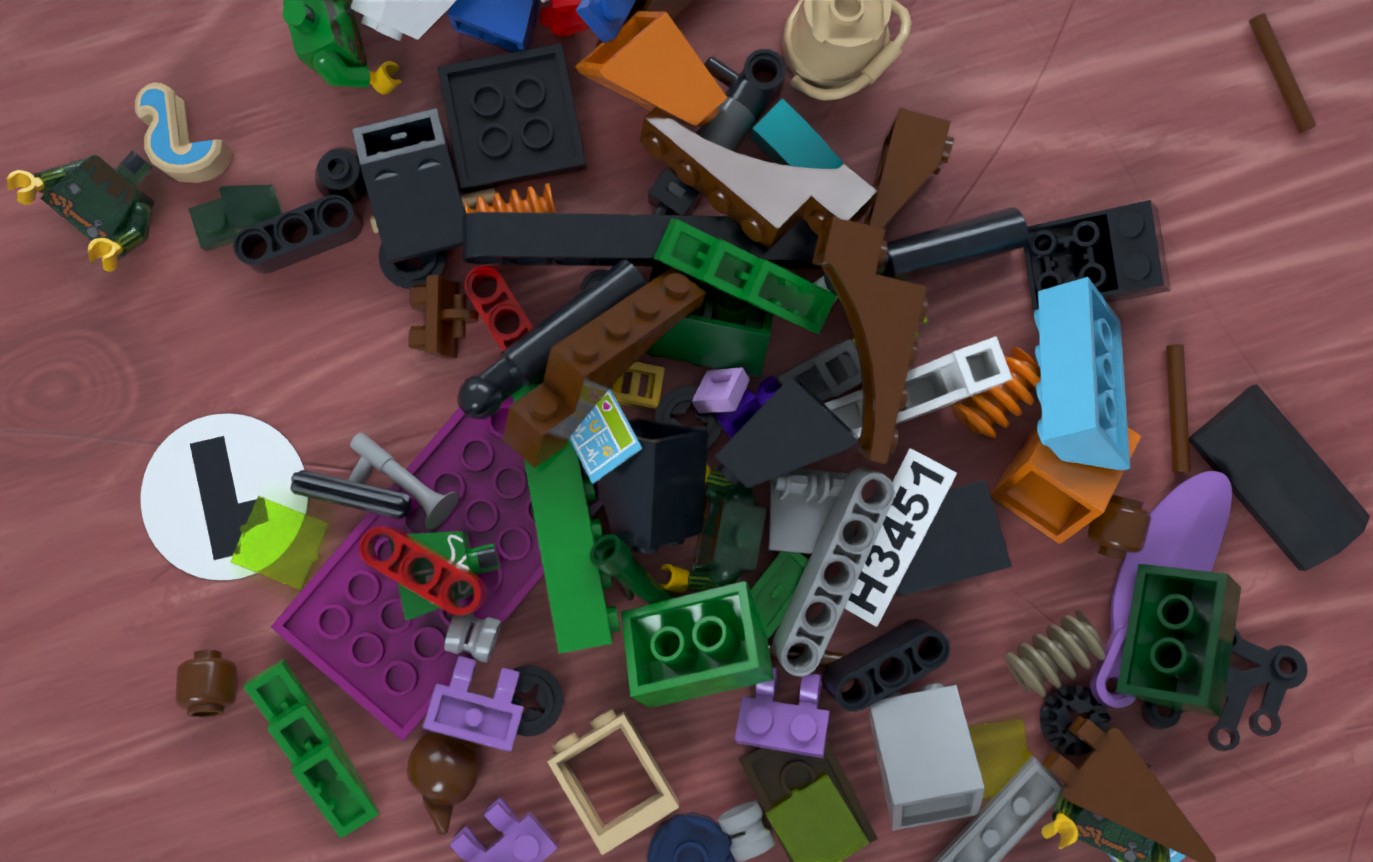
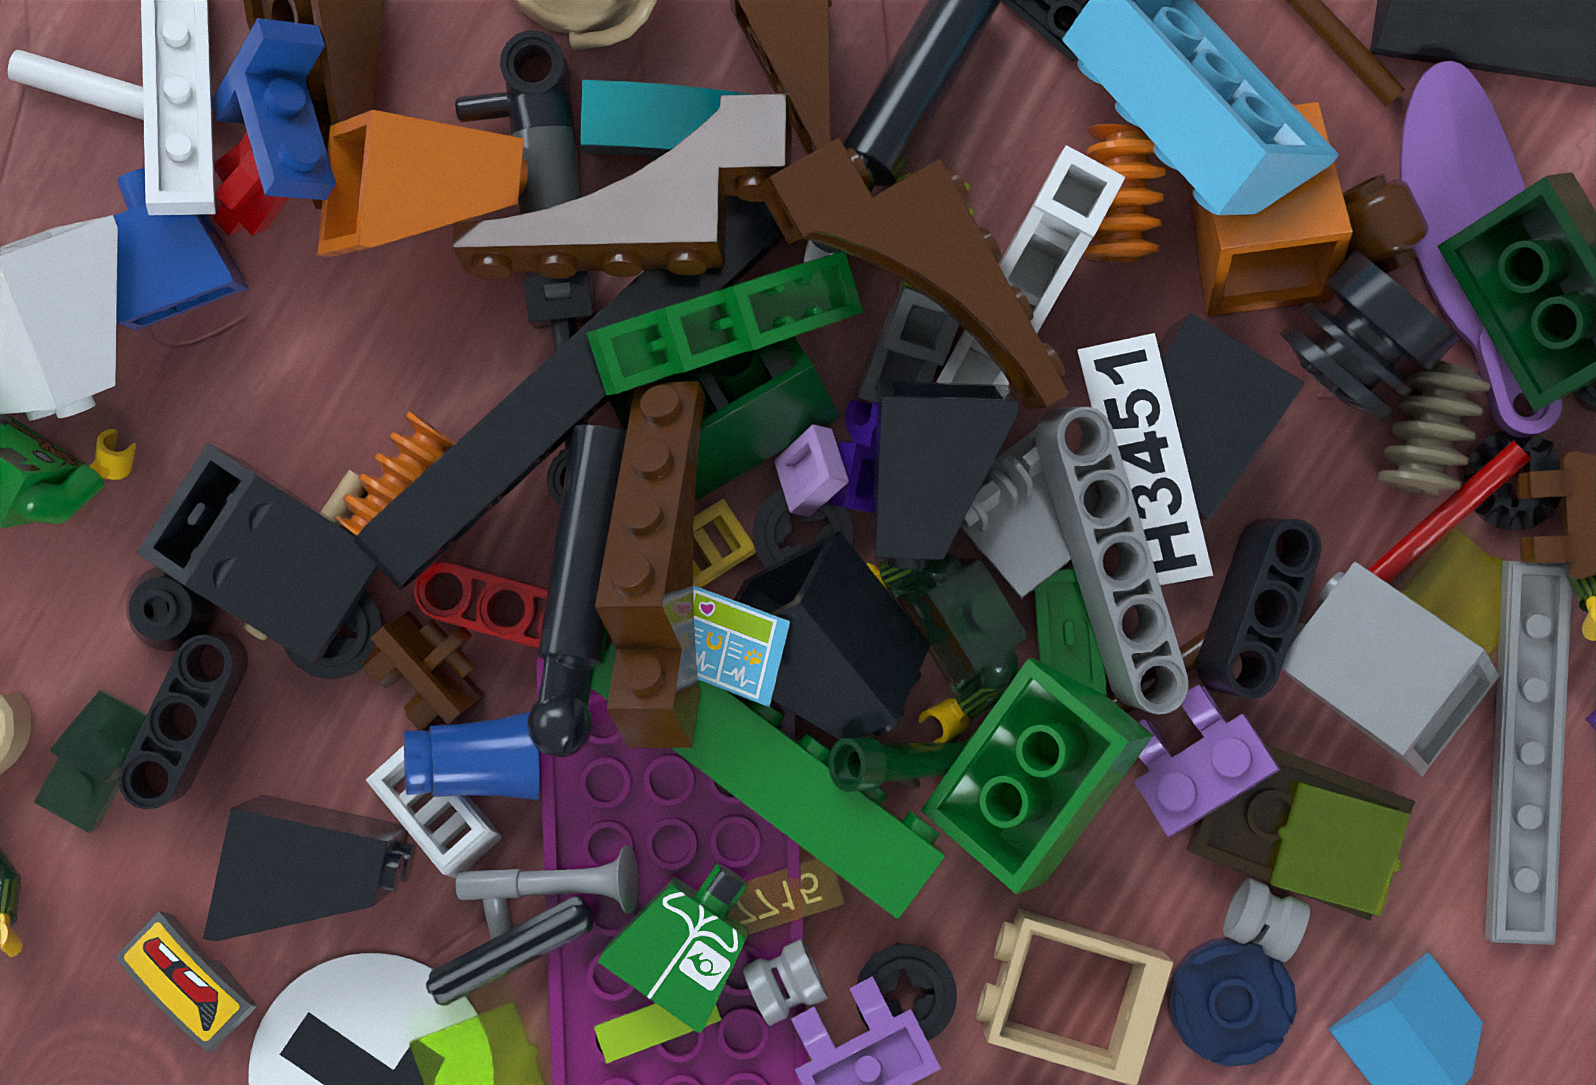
camera: 40 degrees left, 5 degrees up
red beam [359,527,487,615] -> none
black plate [438,43,587,193] -> none
none -> slope [115,911,257,1052]
none -> black slope [203,795,415,941]
none -> white slope [366,746,502,878]
none -> blue plant [403,711,539,800]
none -> lime window [594,1003,721,1063]
none -> clear yellow sticker [729,859,845,935]
none -> black wheel [1280,249,1460,422]
none -> red bar [1367,440,1531,584]

